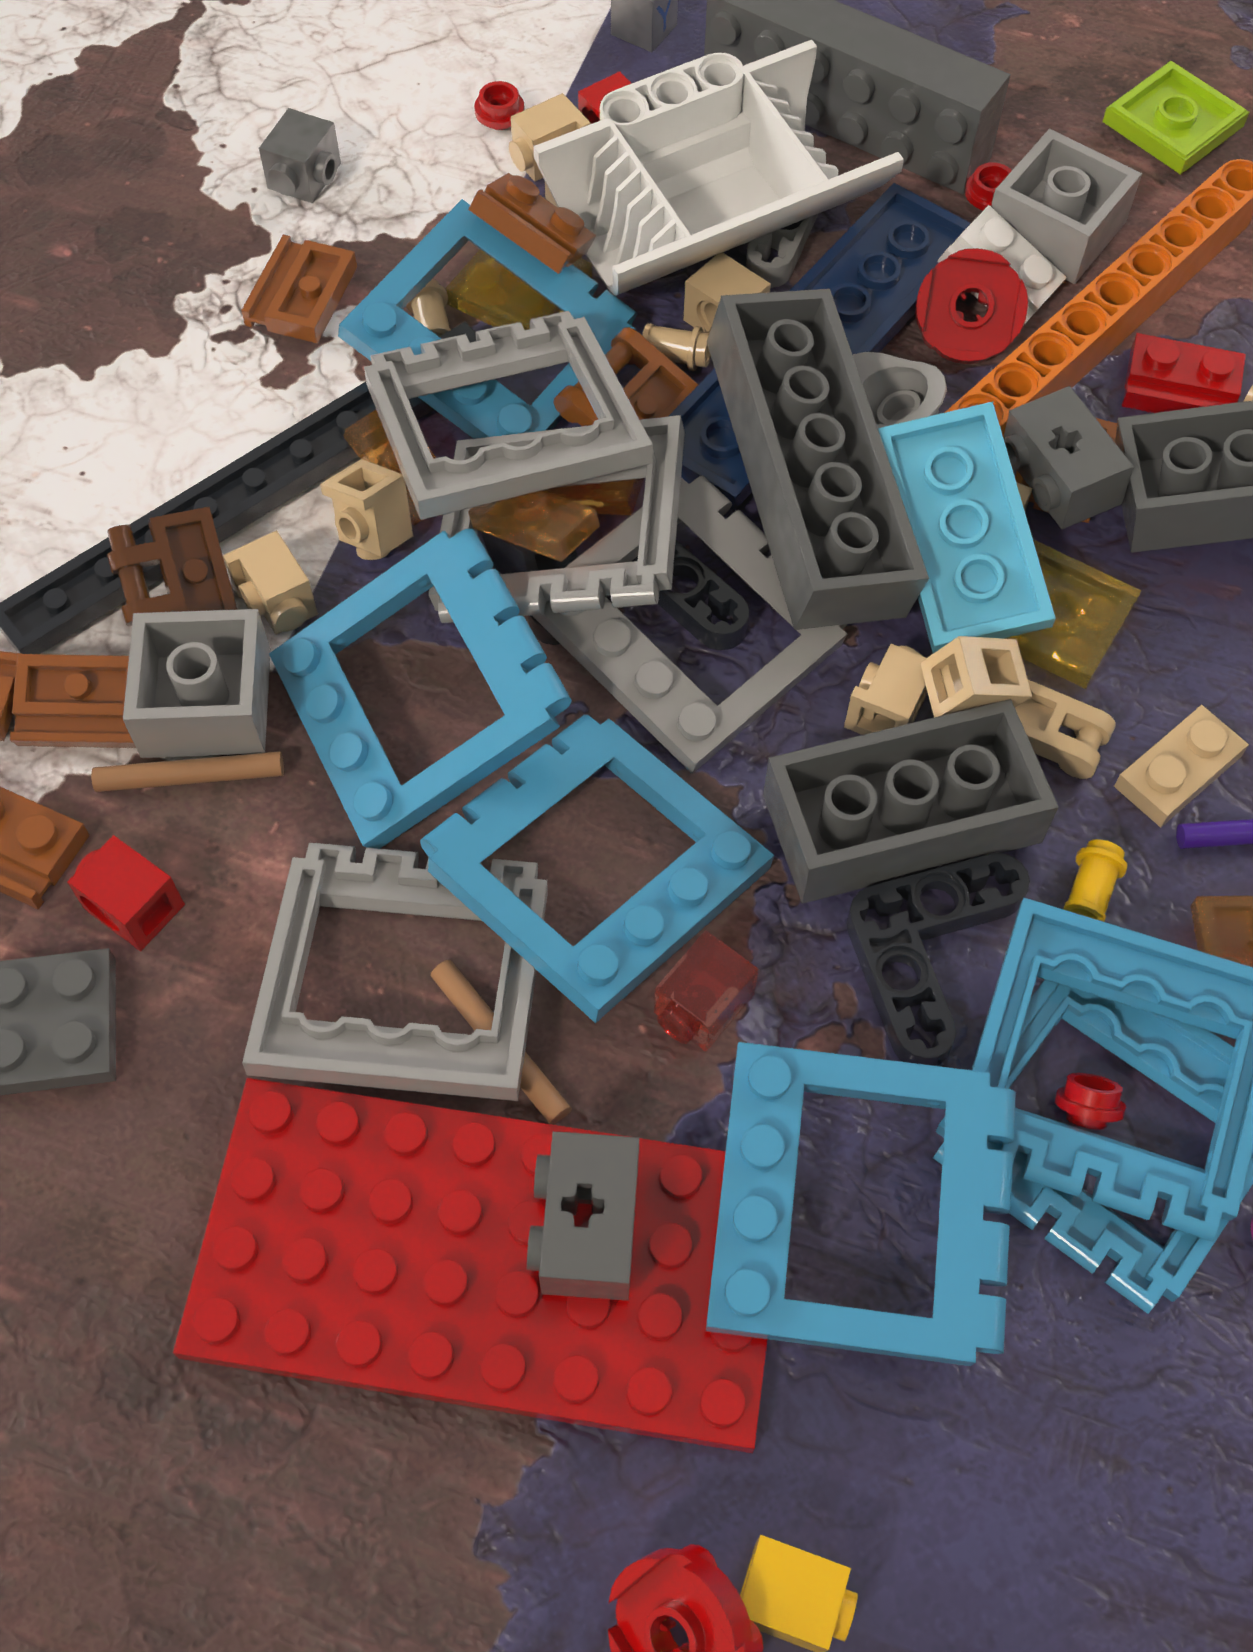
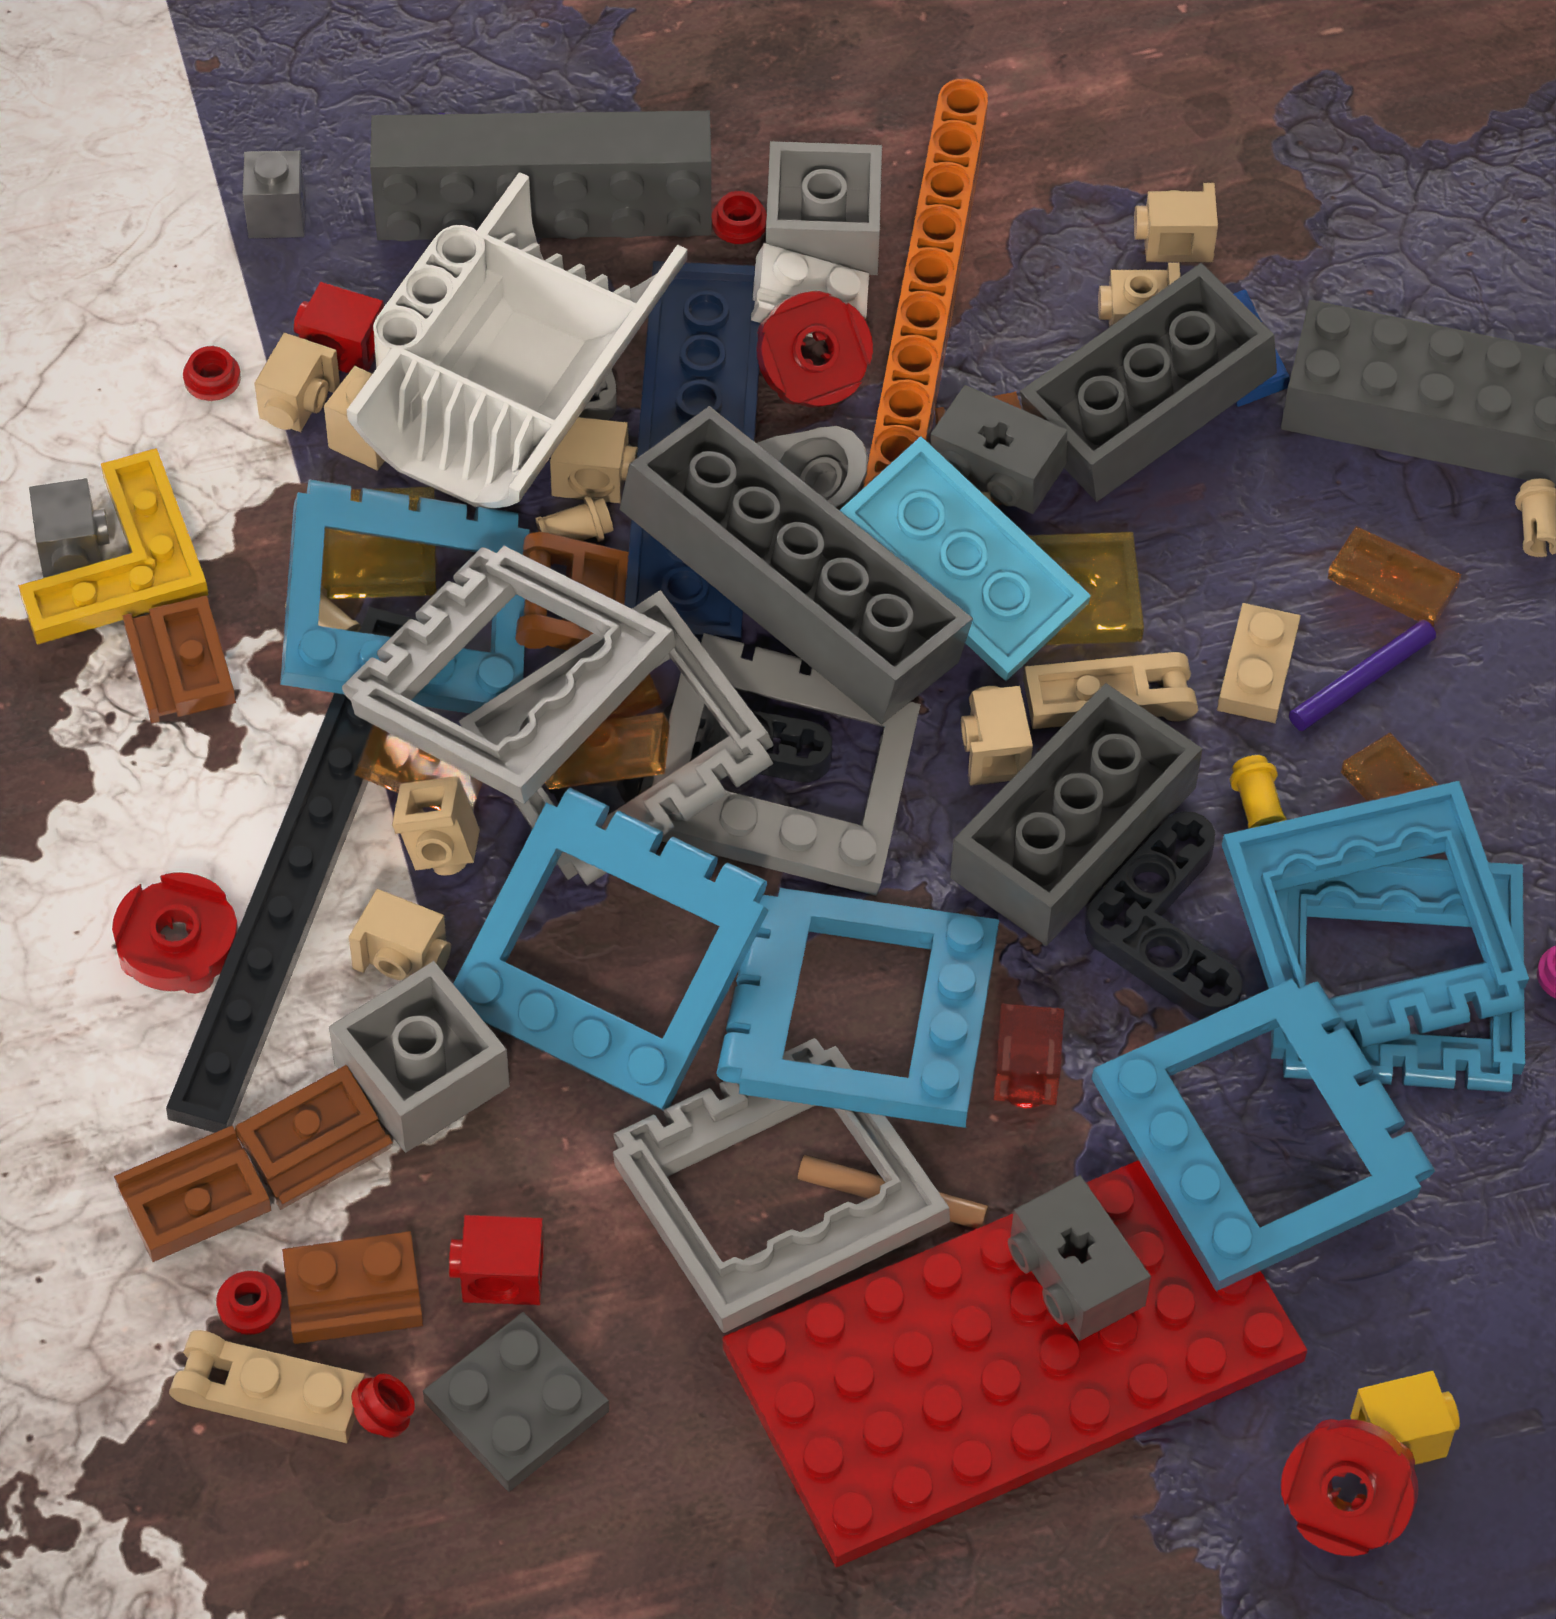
camera: 35 degrees left, 5 degrees down
medium nougat bar [91,751,284,792] -> none
reddish brown plate [107,507,238,626] -> none
dark orange plate [468,173,597,274] -> none
tan brick [920,636,1032,718] -> none
red plate [1055,1073,1126,1130] -> none
lime plate [1102,61,1249,175] -> none
red plate [1121,333,1246,413] -> none
none -> yellow plate [18,448,208,645]
none -> red plate [112,872,238,994]

